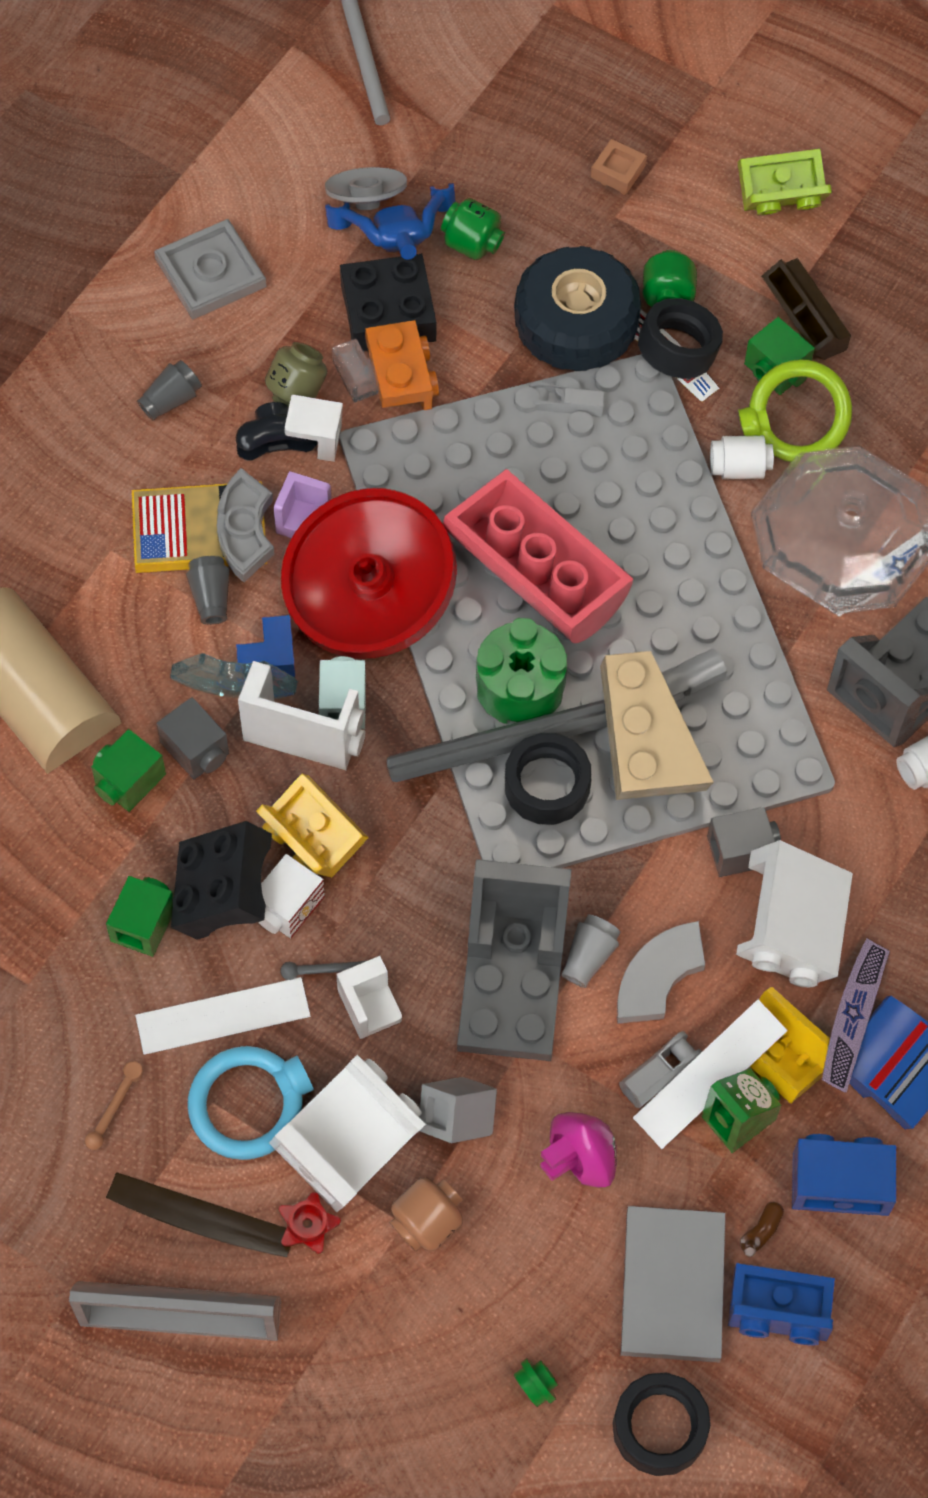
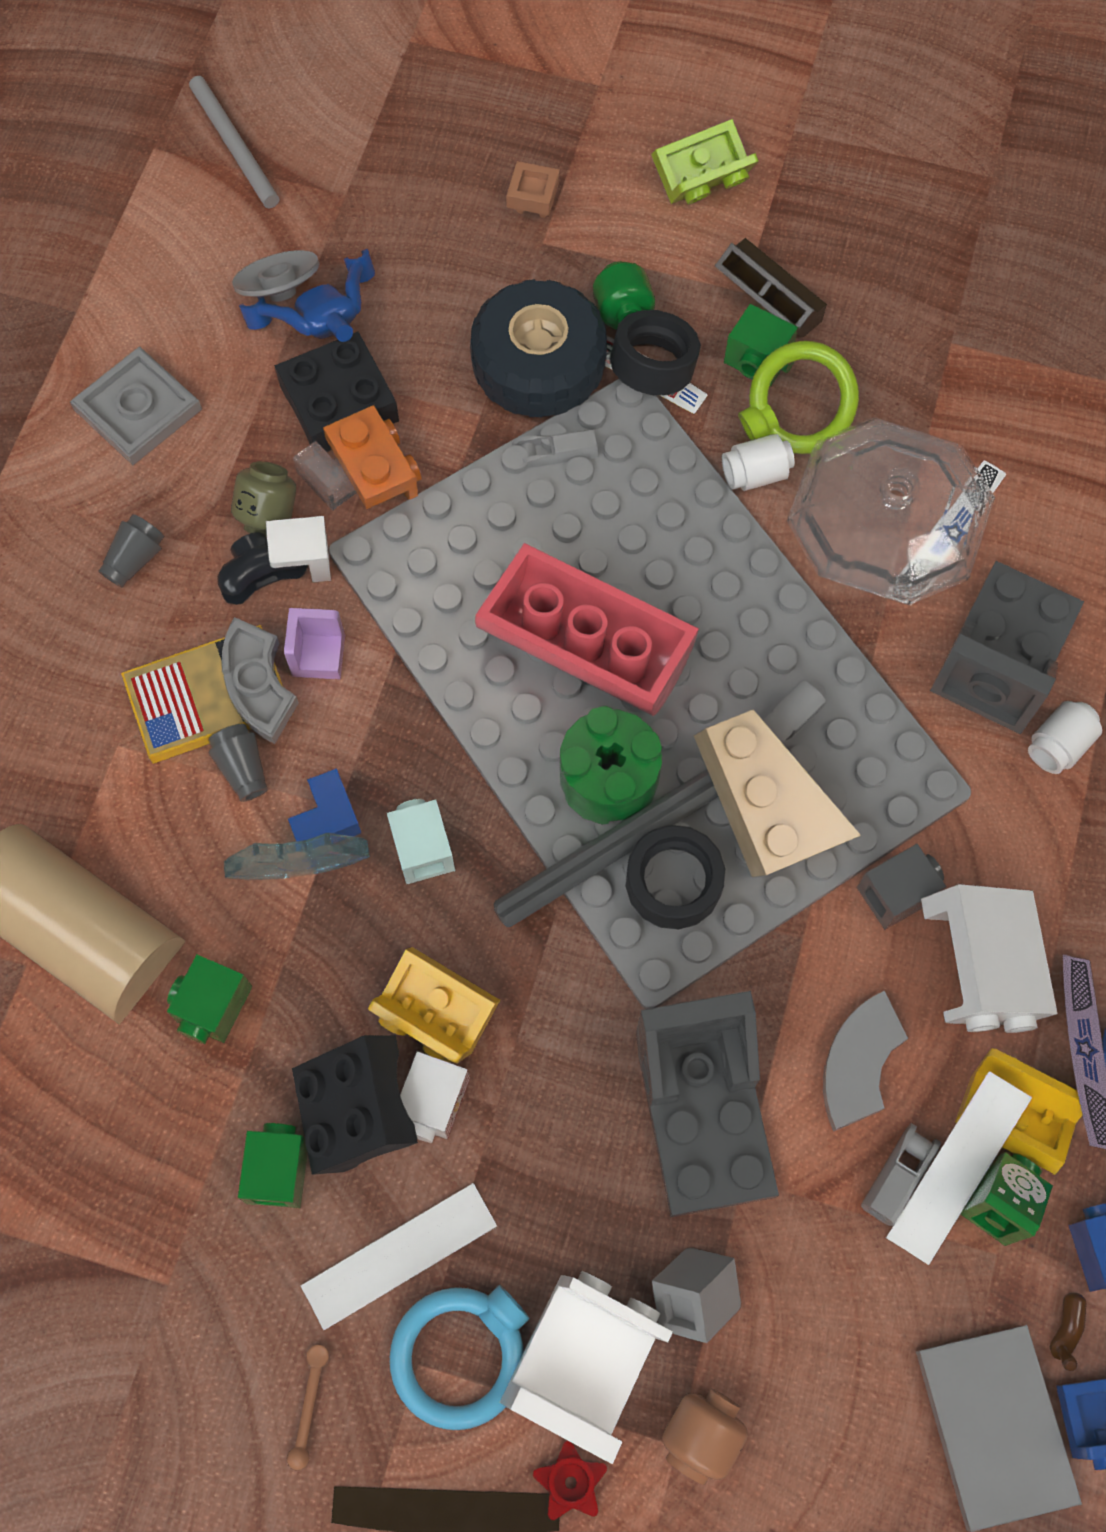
camera: 15 degrees left, 5 degrees up
dark grey brick [156,697,229,780] -> none
white panel [238,661,365,770] -> none
dark grey hinge [280,961,366,980] -> none
red dish [281,488,457,659] -> none
white panel [336,956,402,1039] -> none
green head [441,198,505,260] -> none
dark pink piece [540,1112,617,1188] -> none
light grey cone [561,914,621,988] -> none

